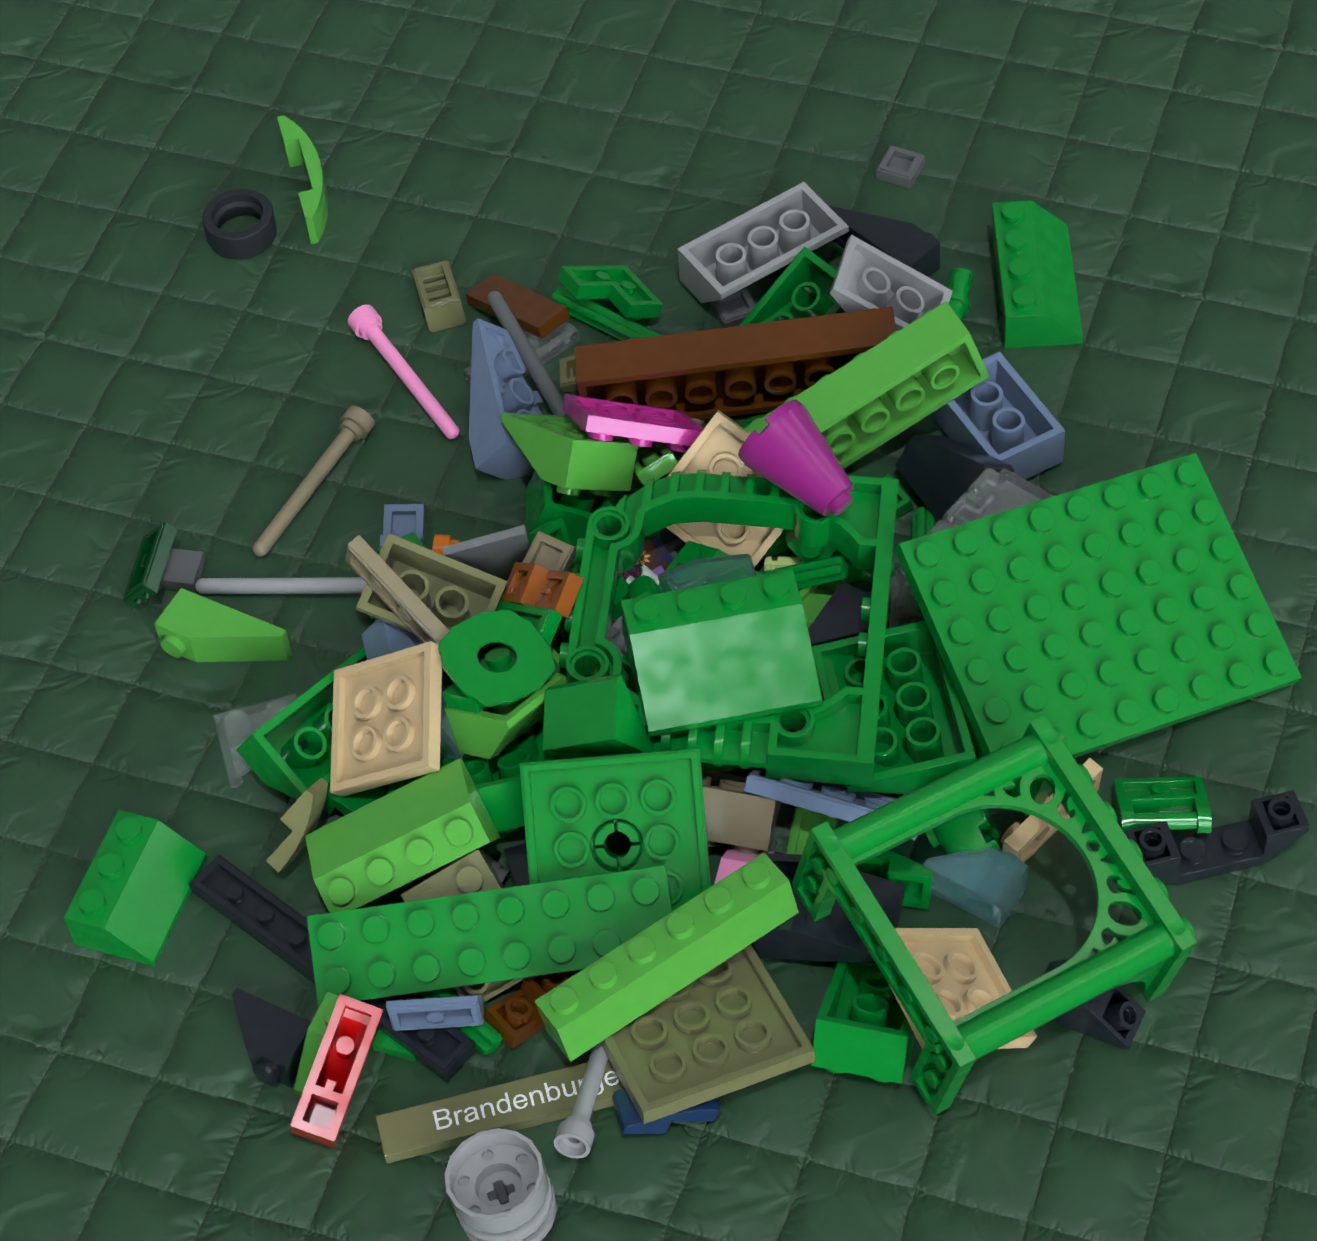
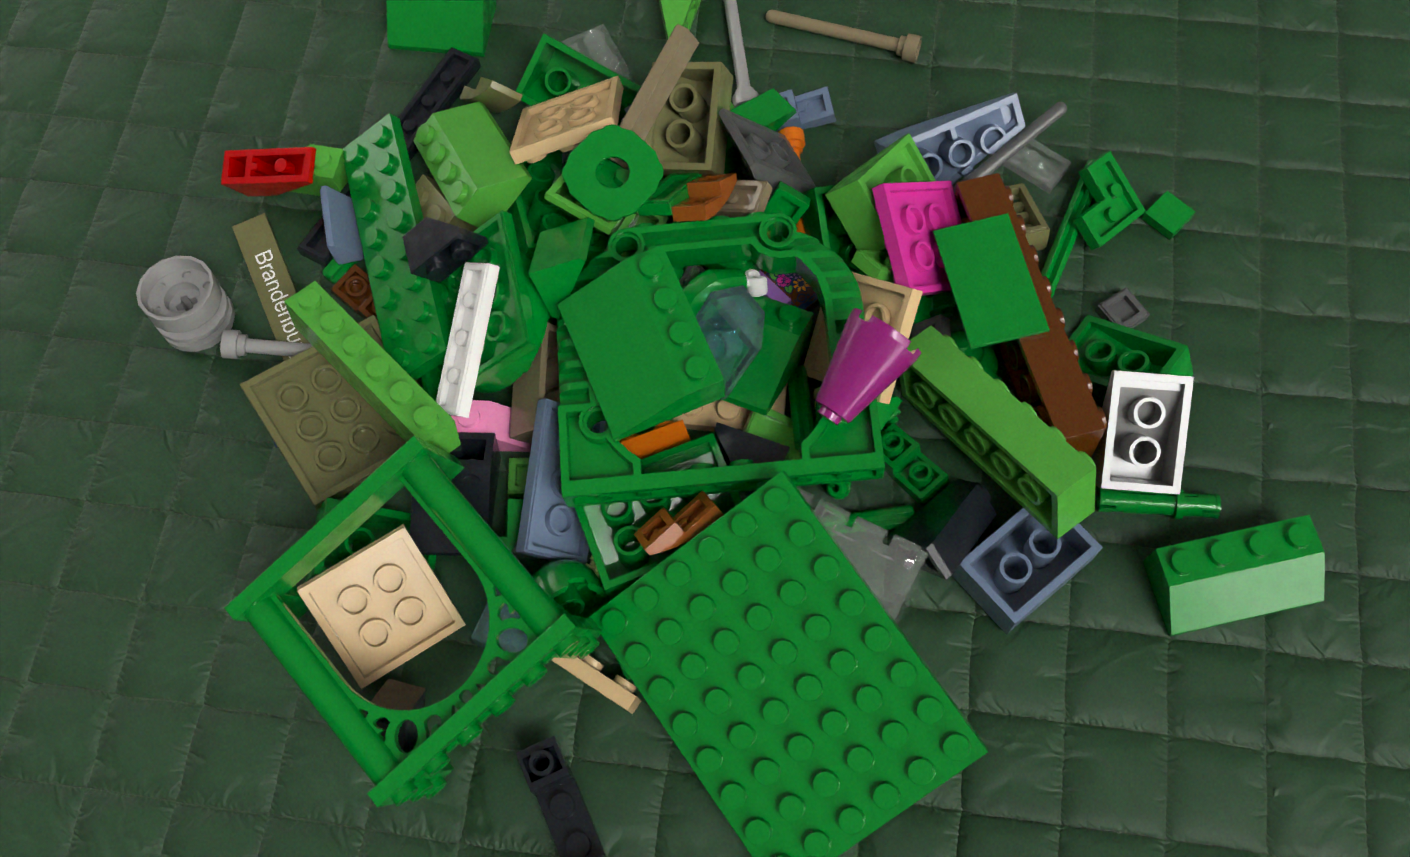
camera: 80 degrees right, 15 degrees up
black slope [232,988,311,1088] -> none
bright pink piece [348,305,459,439] -> none
olive slope [412,260,466,332] -> none
reddish brown tile [466,273,570,339] -> none
light grey slope [677,182,849,303] -> none
black slope [829,206,940,277] -> none
dark grey tile [876,145,925,189] -> none
green plate [1113,776,1212,834] -> none
none -> black slope [403,217,489,283]
none -> white tile [436,262,500,418]
none -> dark orange slope [634,491,724,555]
none -> green piece [933,213,1050,349]
none -> green tile [1142,191,1196,240]

